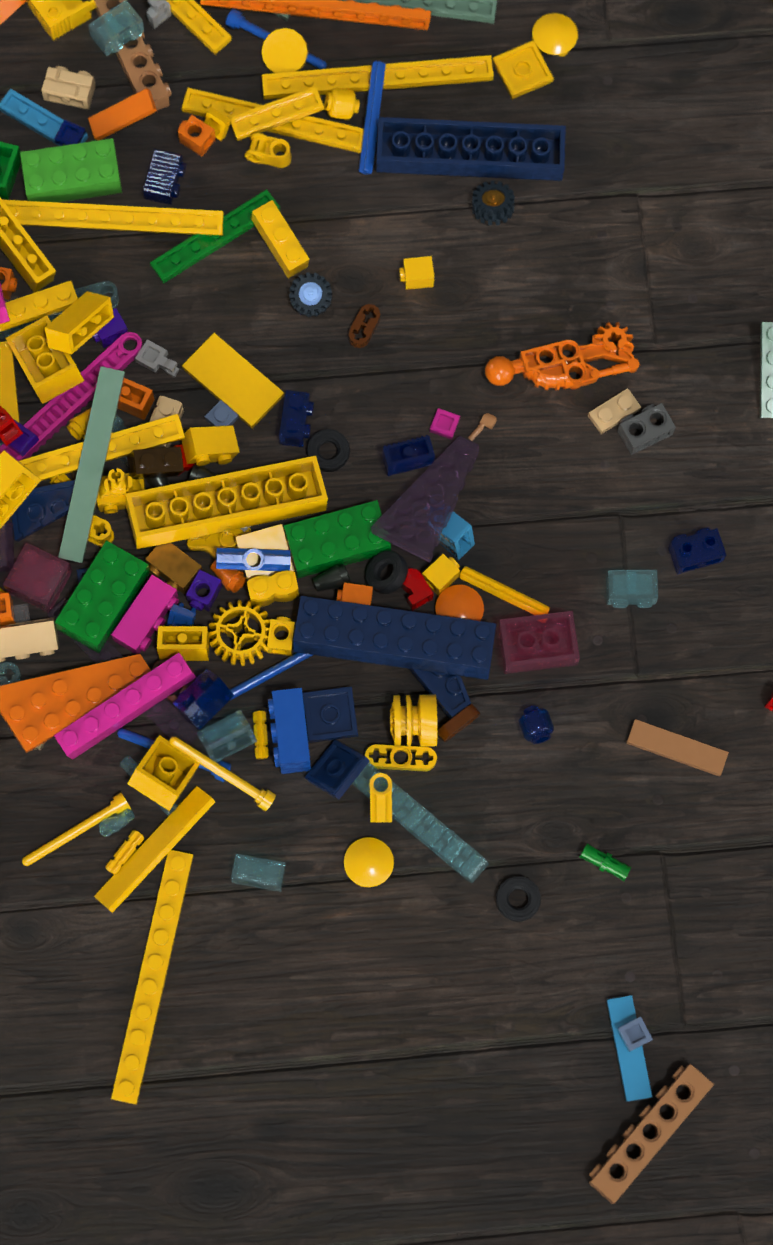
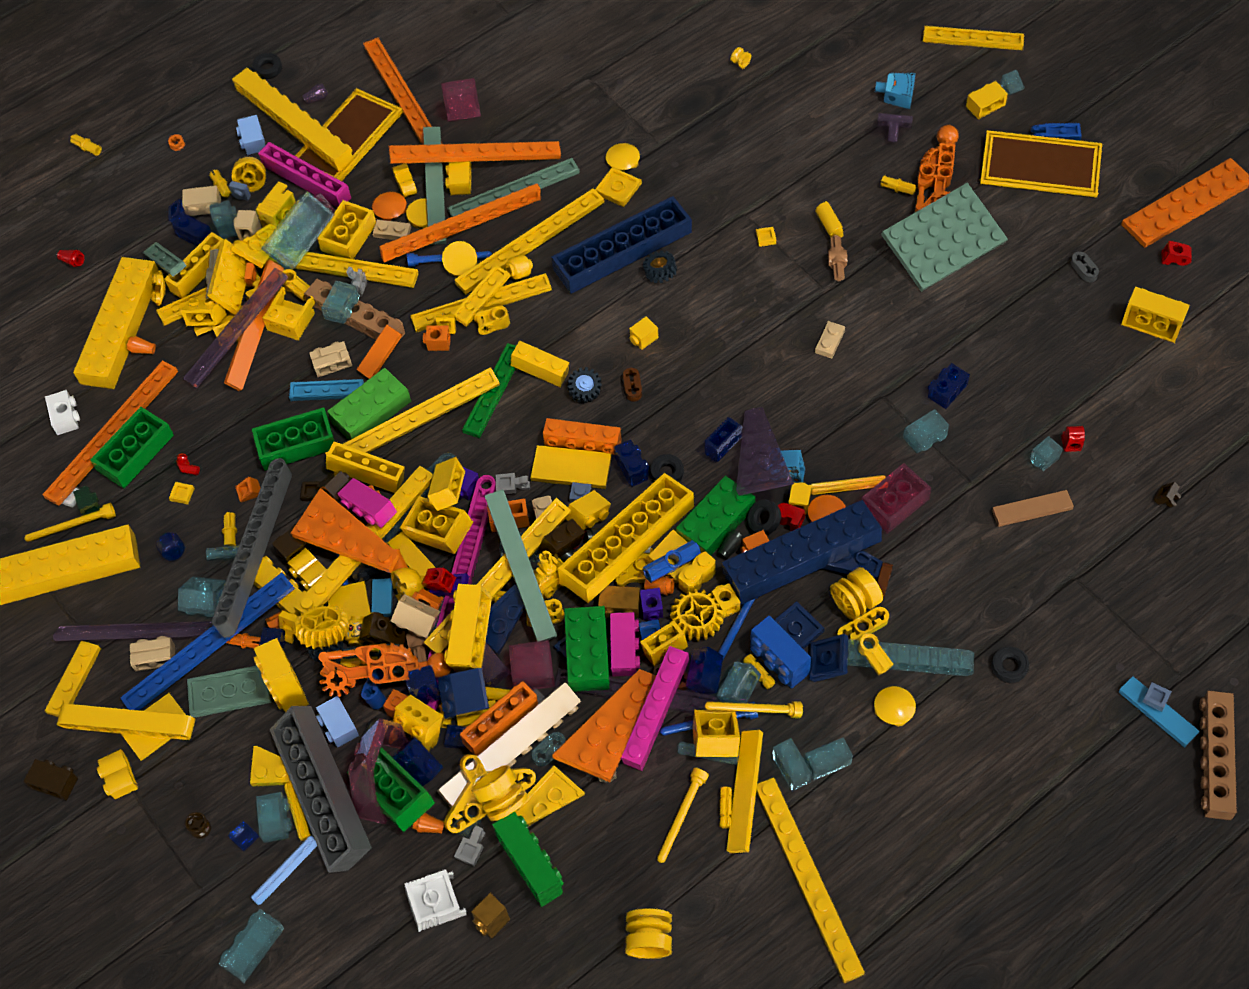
camera: 25 degrees left, 15 degrees down
clear blue tile [54,120,86,146] -> none
yellow cone [67,408,91,440] -> none
clear light blue arm [99,809,135,837] -> none
clear blue brick [143,149,186,205] -> none
blue axle [359,61,386,174] -> none
dark pink tile [430,408,460,440] -> none
medium nougat hand [468,413,497,442] -> none
orange arm [485,322,639,390] -> none
clear blue head [518,706,554,744] -> none
green pin [580,843,631,881] -> none
dark grey brick [617,403,676,455] -> none
none -> orange brick [543,418,622,455]
none -> yellow tile [756,227,777,247]
none -> clear light blue brick [772,738,812,791]
none -> yellow brick [815,201,843,238]
none -> medium nougat axle [828,235,847,282]
none -> clear light blue brick [1030,436,1063,471]

